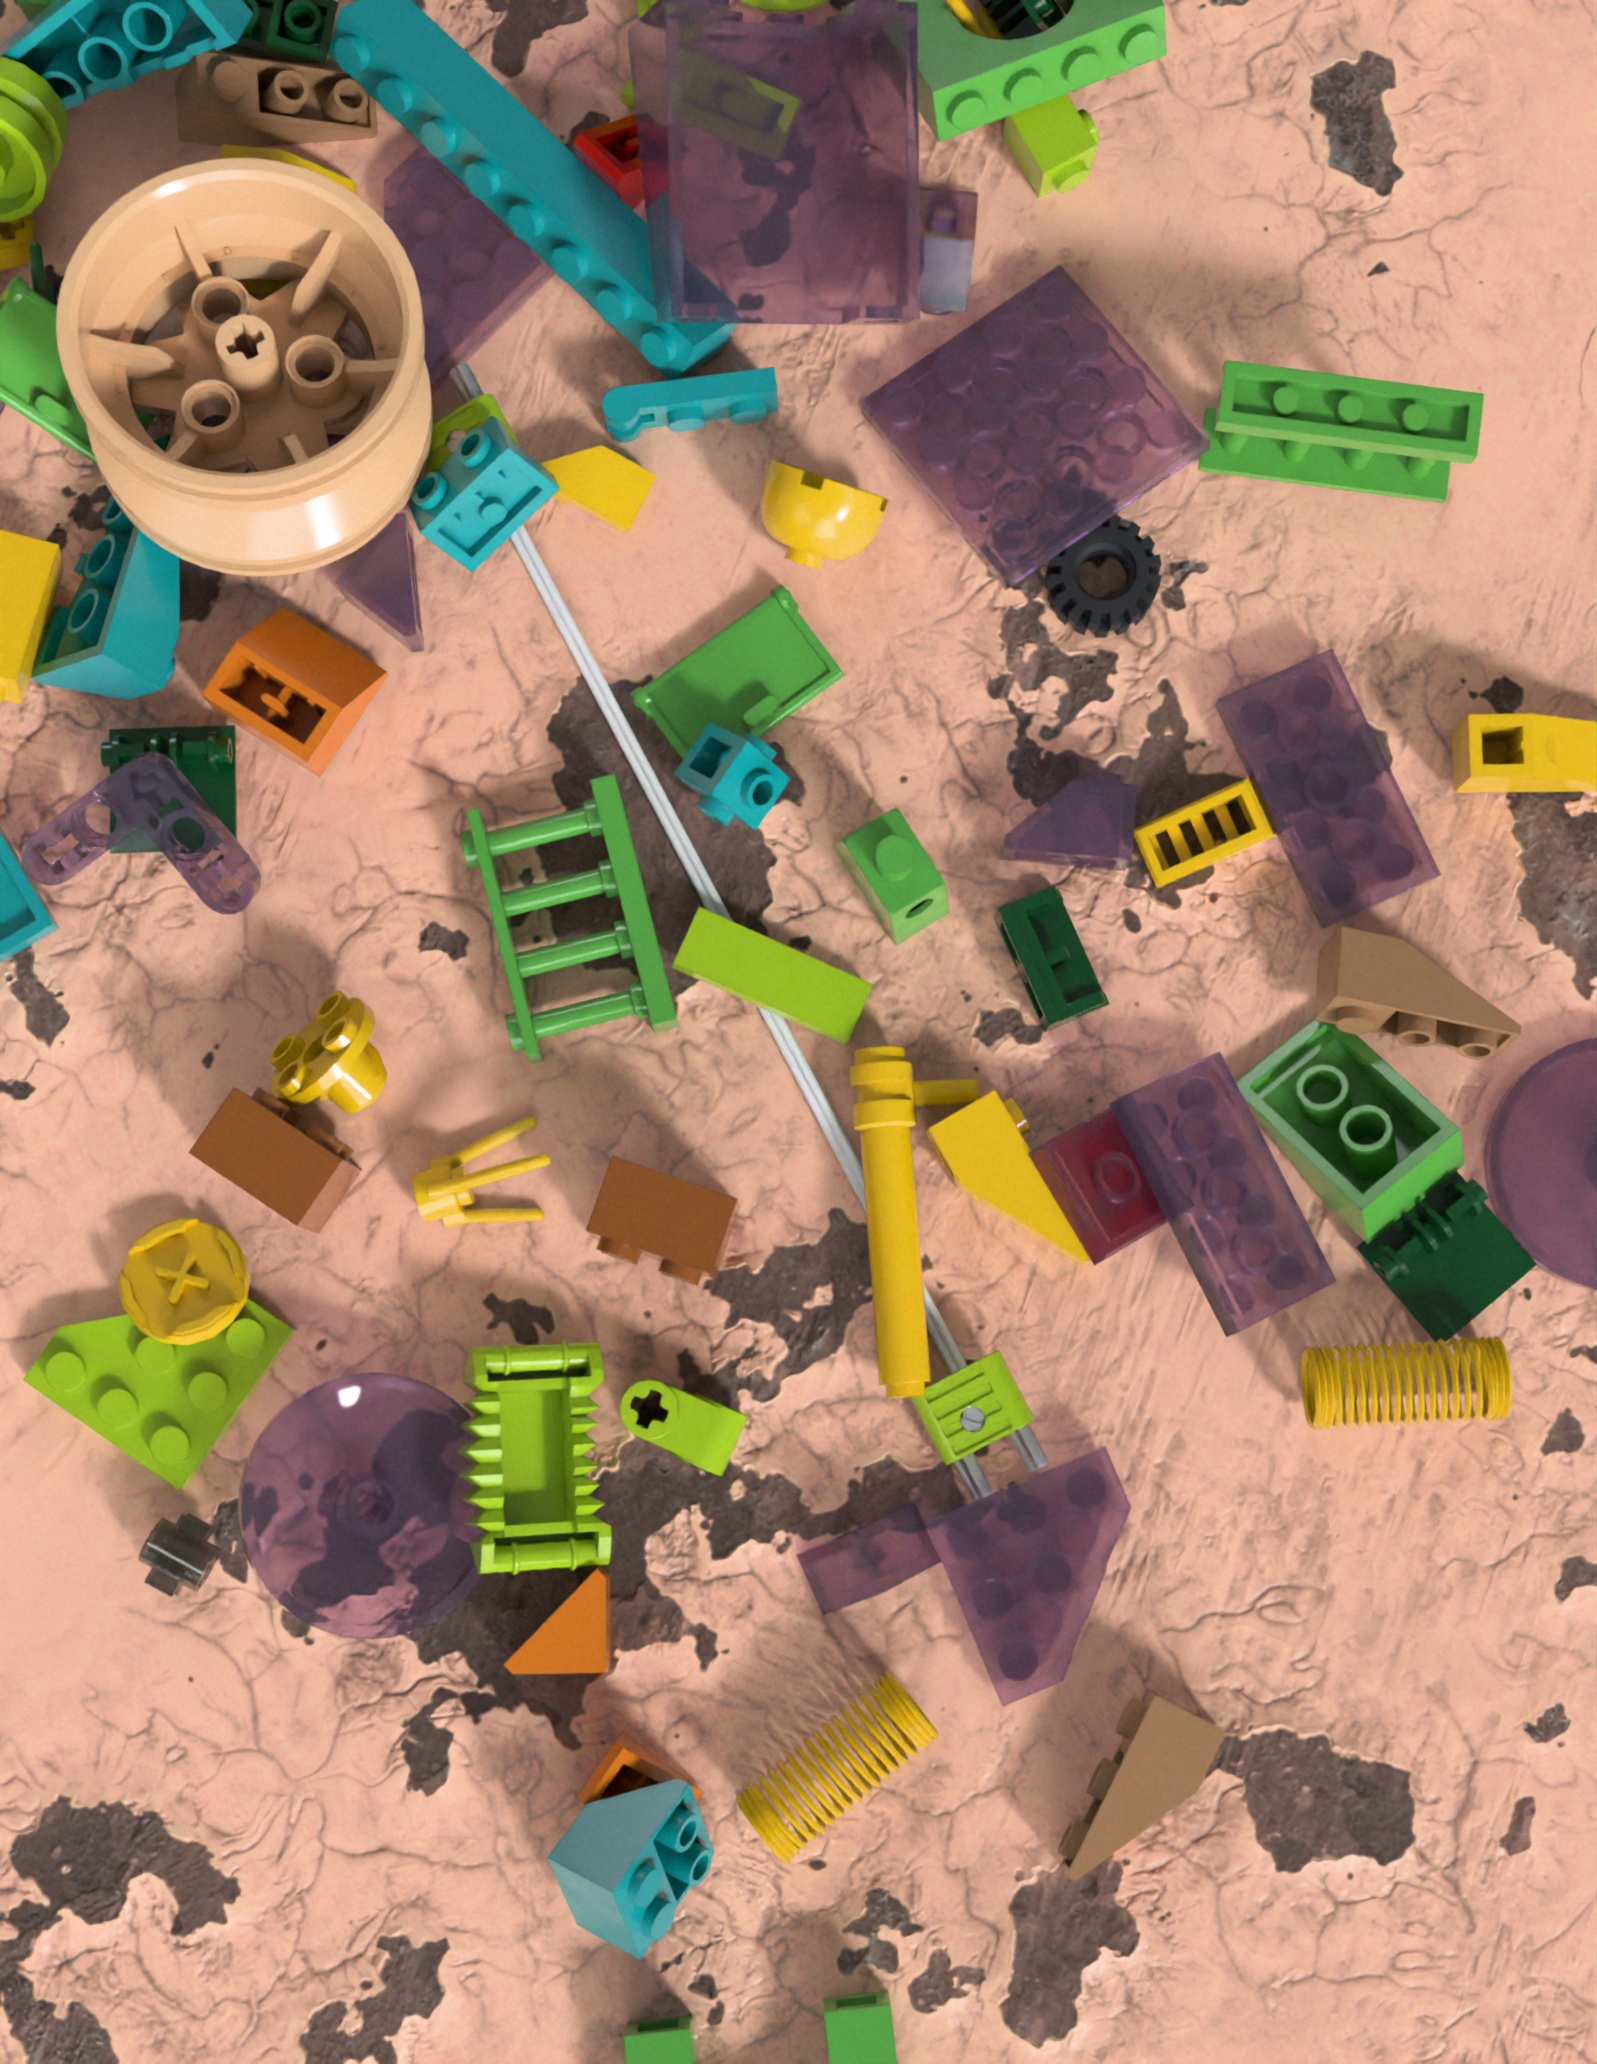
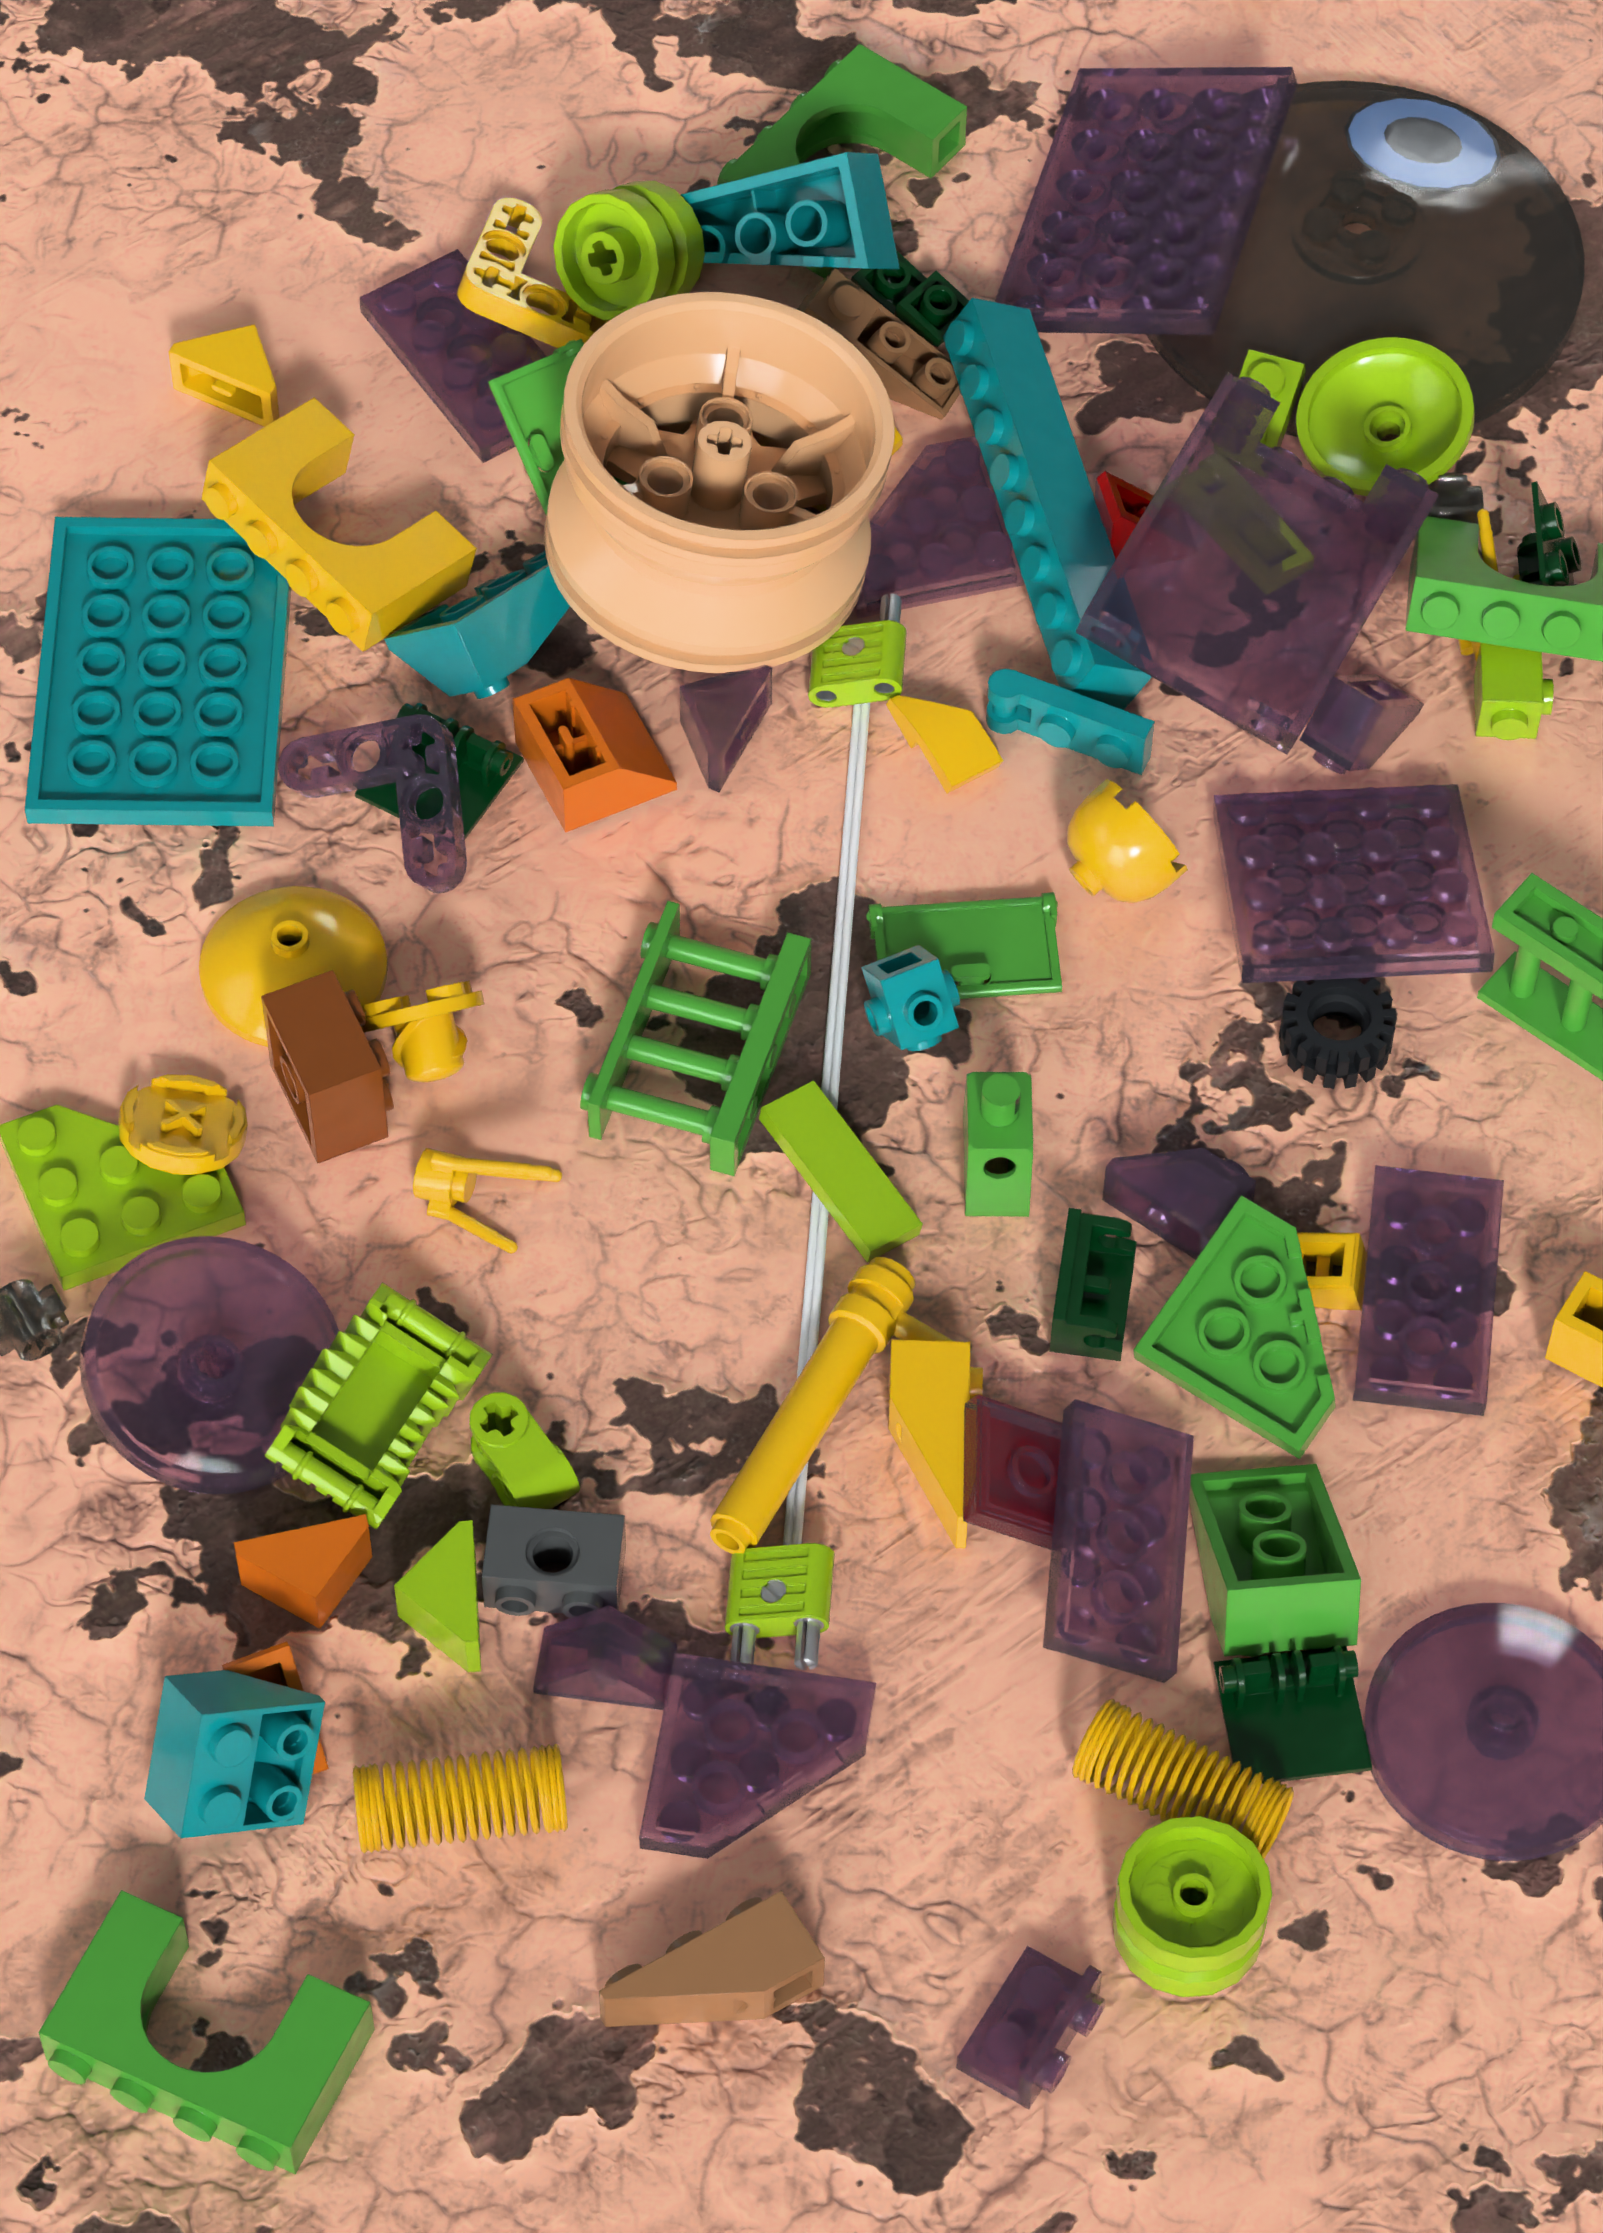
camera: 30 degrees right, 25 degrees down
teal bracket [408,416,560,572] -> none
dark orange brick [586,1155,740,1286] -> none
medium nougat slope [1314,926,1521,1060] -> none
none -> yellow dish [199,886,388,1047]
none -> lime slope [394,1520,481,1672]
none -> dark grey brick [482,1505,626,1621]
none -> clear purple bracket [956,1946,1106,2110]
none -> lime wheel [1112,1816,1272,1997]
none -> bright green plate [1133,1195,1336,1459]

